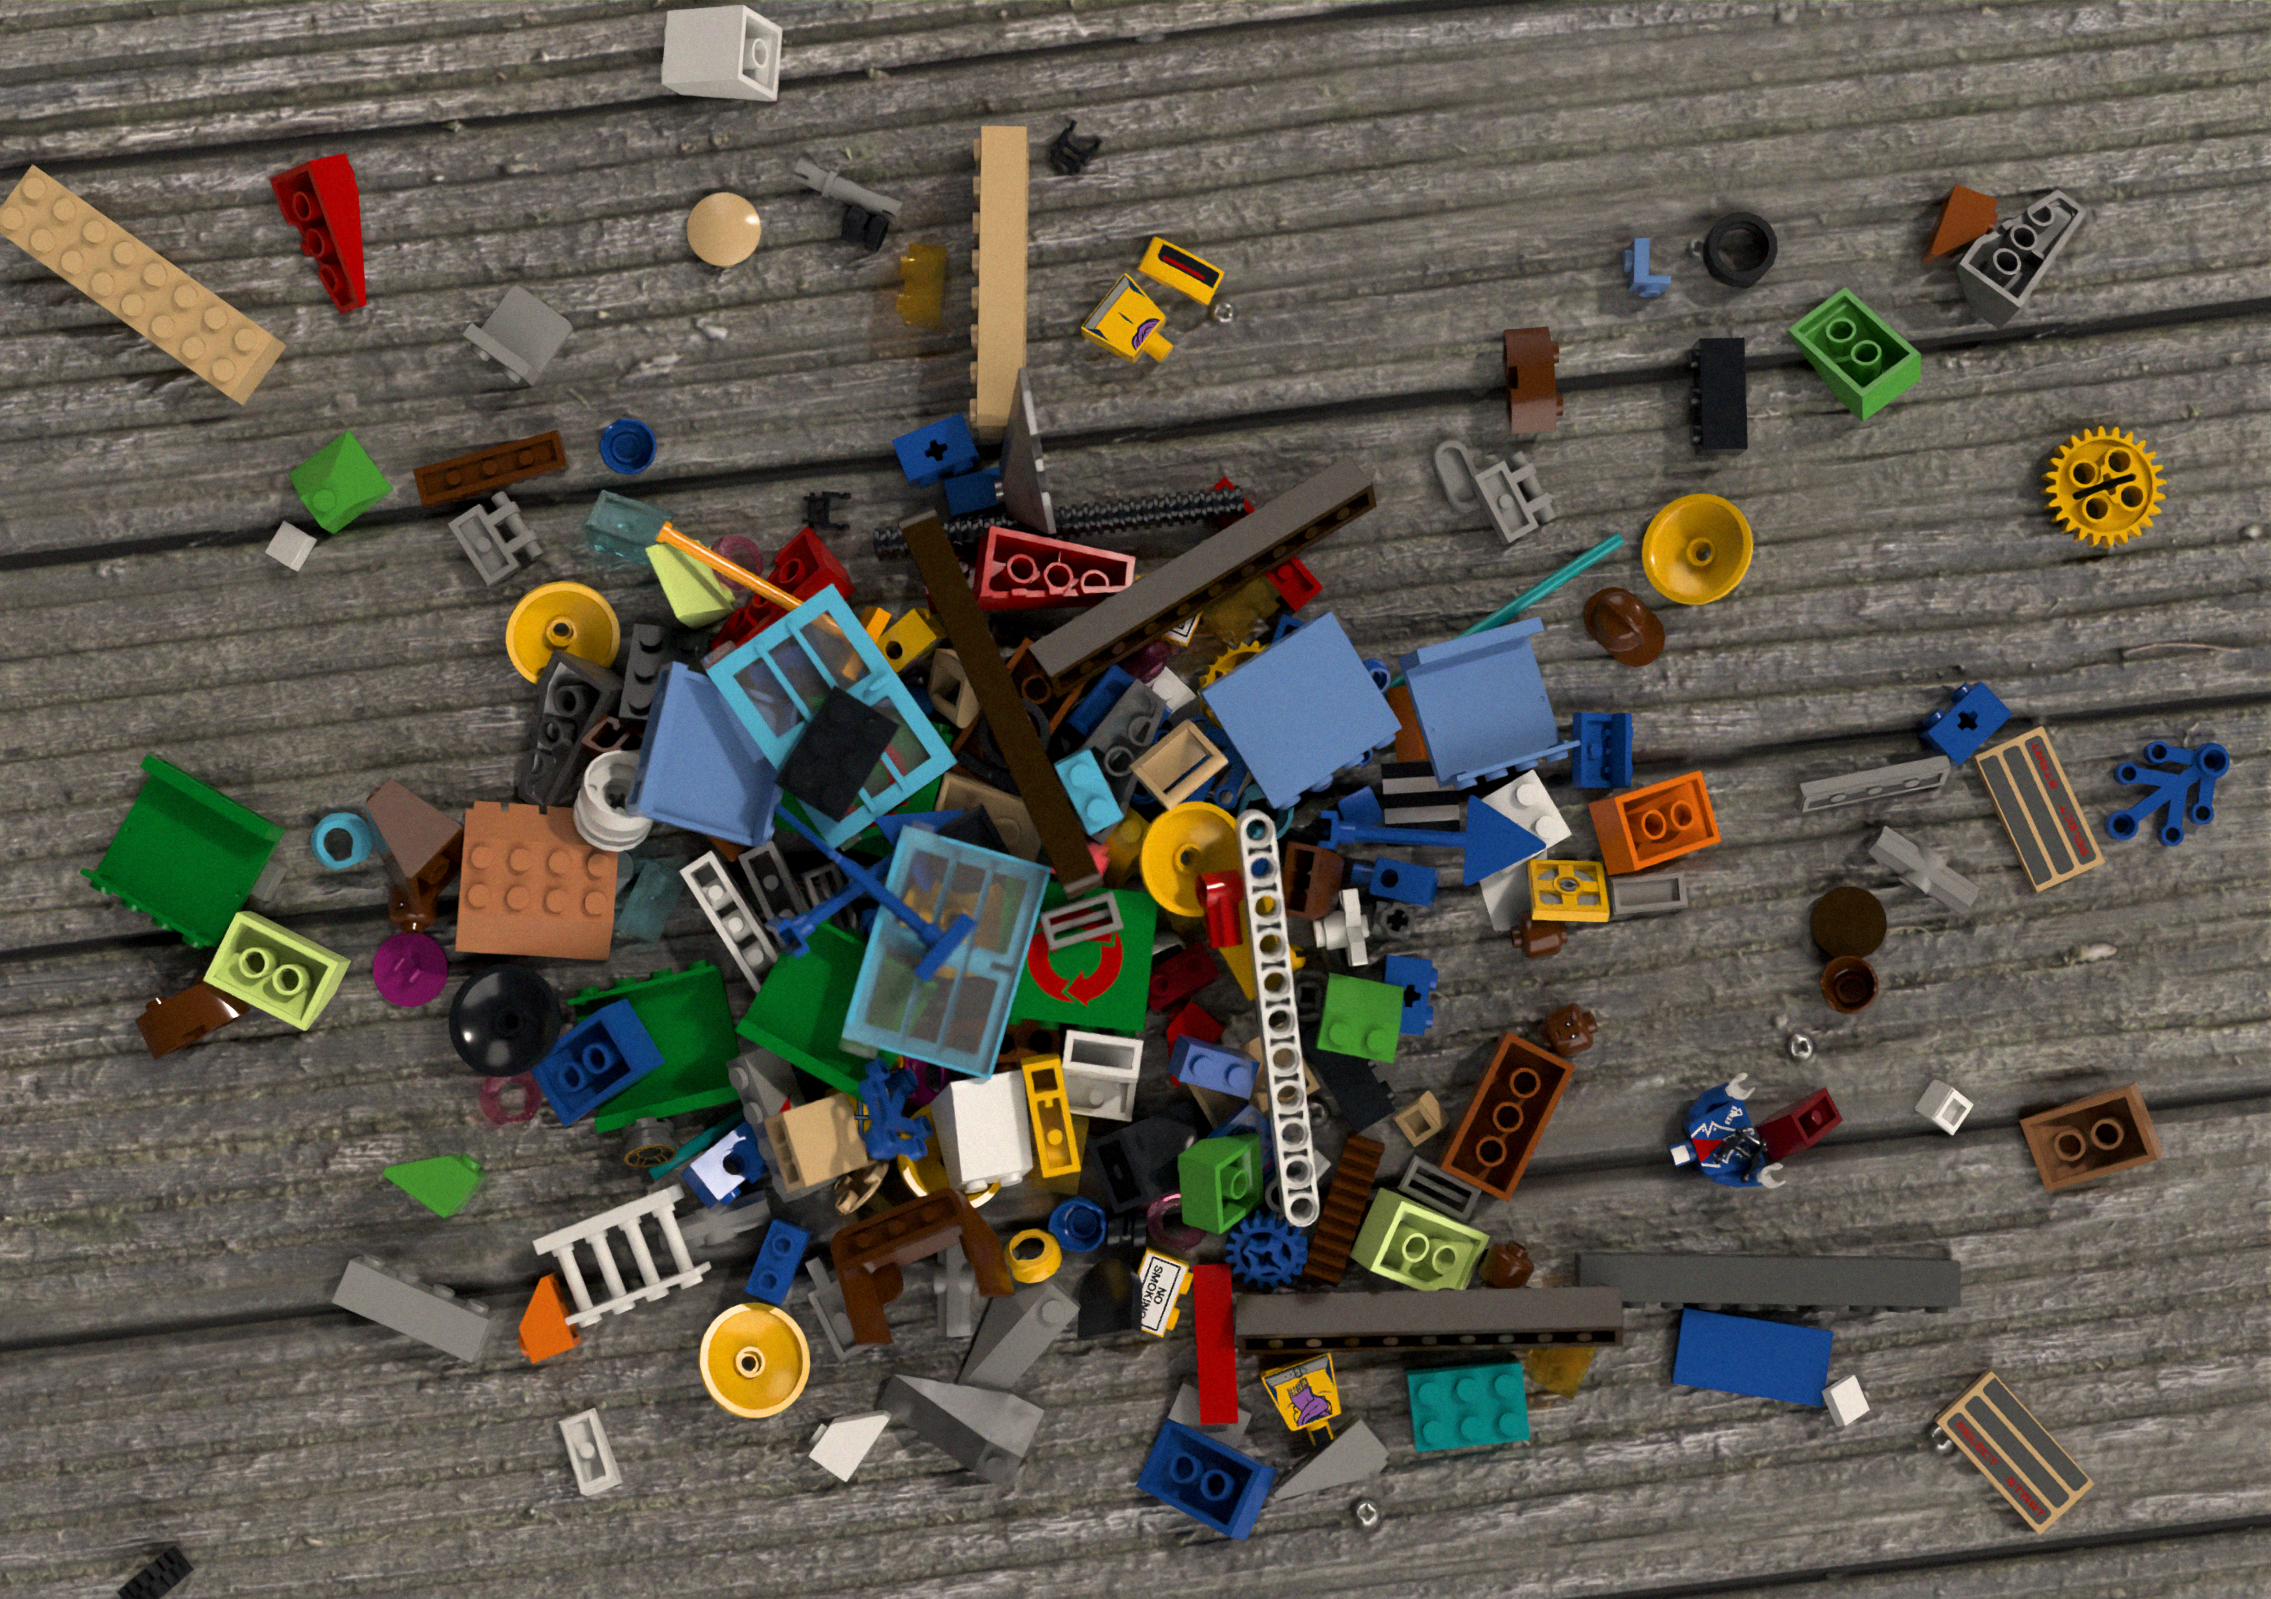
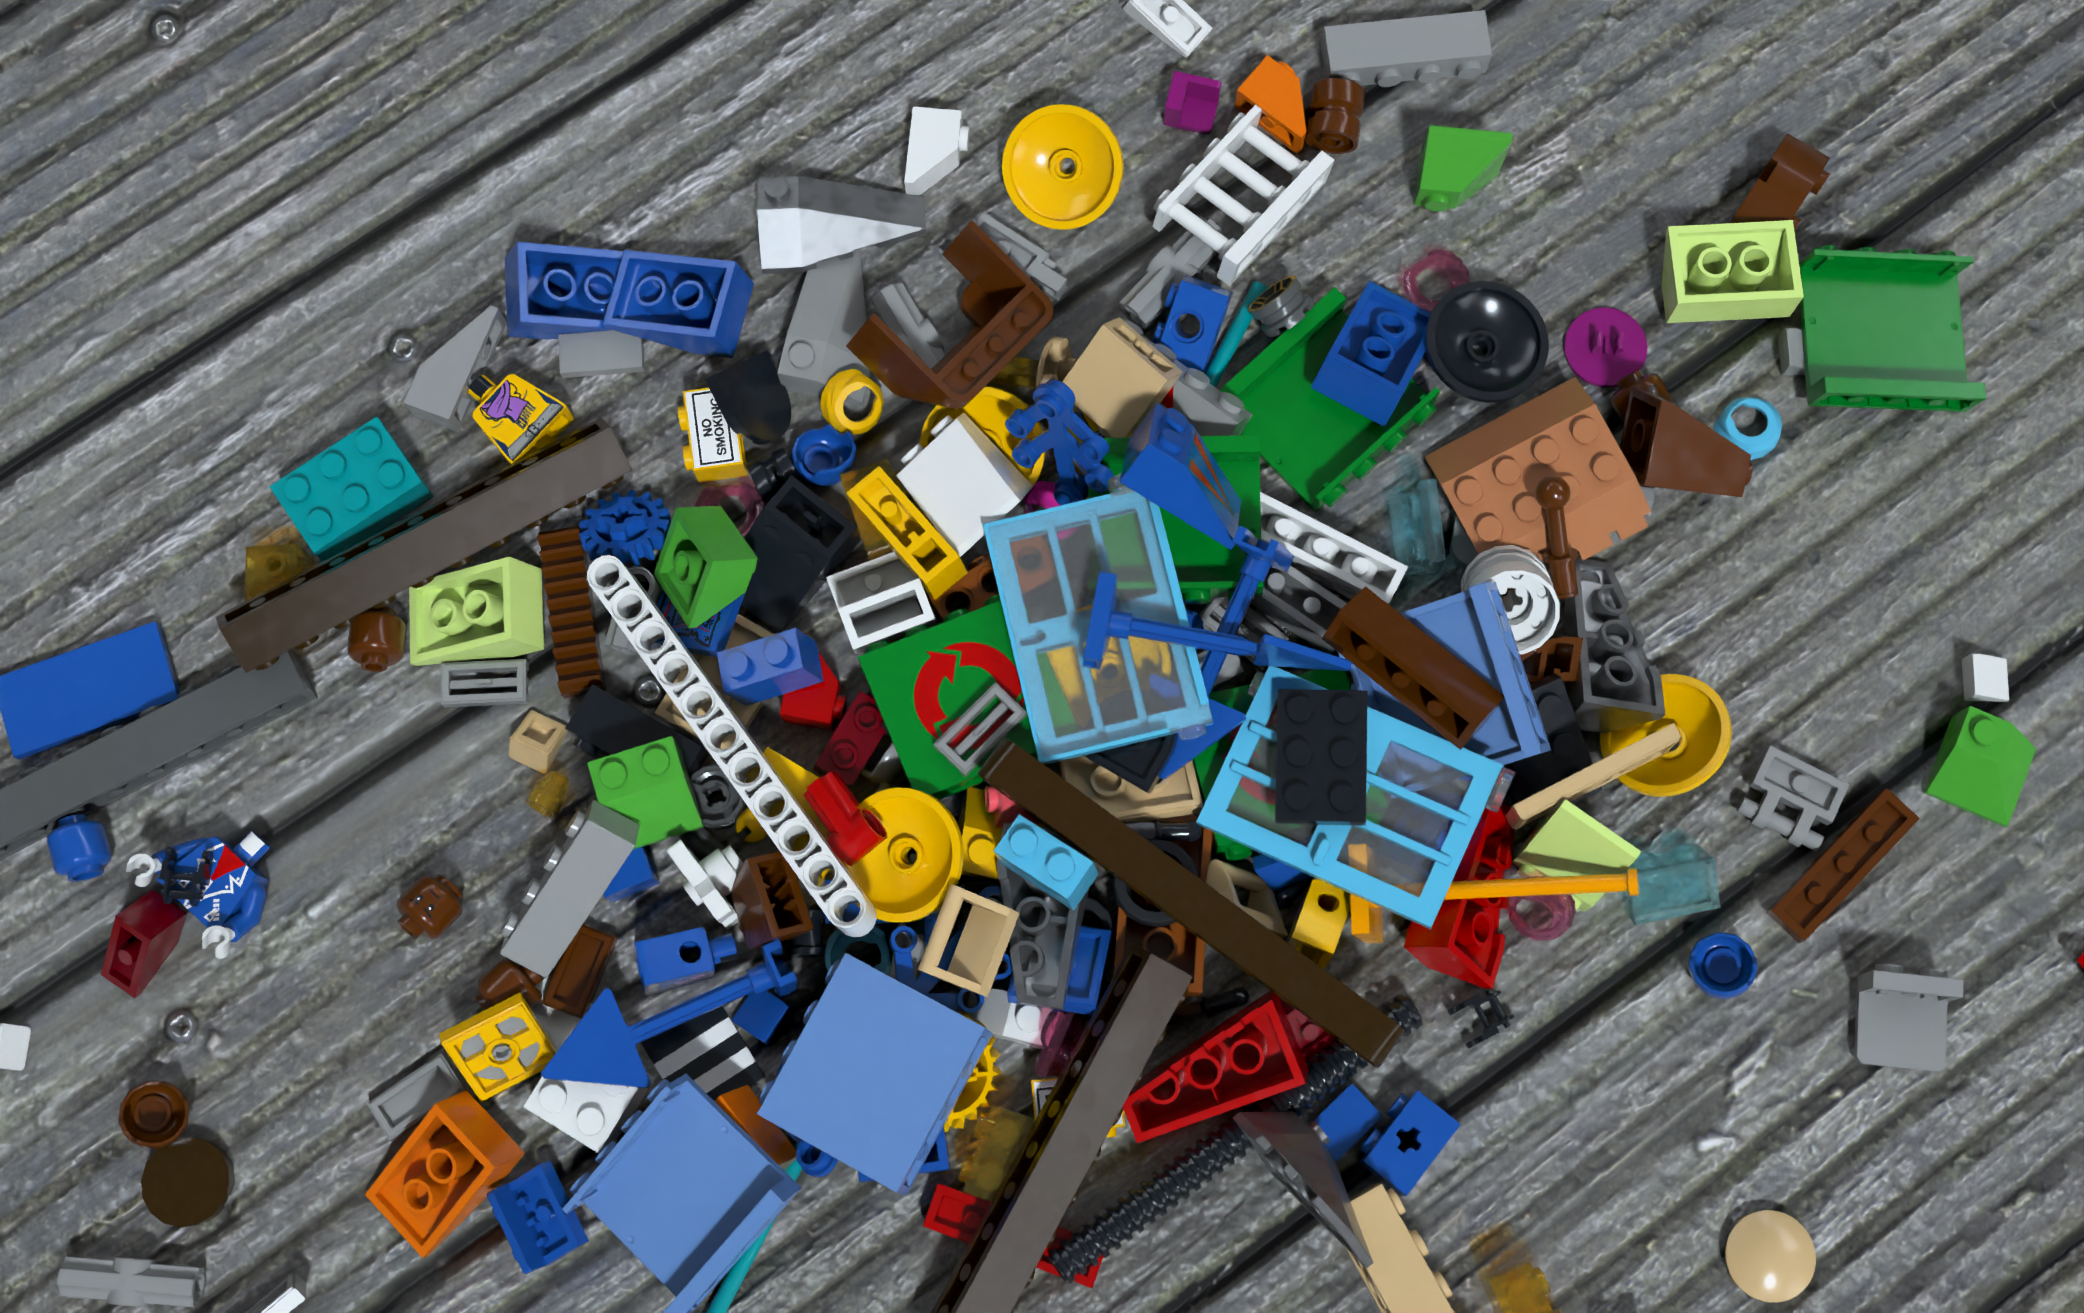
camera: 155 degrees right, 10 degrees down
blue brick [745,1216,813,1305] -> none
red slope [1193,1264,1238,1426] -> none
dark grey piece [1370,901,1415,941] -> none
dark orange brick [1436,1031,1576,1203] -> none
none -> blue head [47,814,111,882]
none -> light grey brick [499,800,640,978]
none -> clear yellow hose [525,771,569,818]
none -> reddish brown tile [541,925,618,1019]
none -> blue slope [603,250,754,358]
none -> blue slope [1119,402,1241,550]
none -> magenta panel [1163,71,1222,135]
none -> reddish brown wheel [1305,78,1365,154]
none -> reddish brown brick [1322,586,1504,750]
none -> tan tile [1506,723,1682,830]
none -> reddish brown pin [1535,476,1578,599]

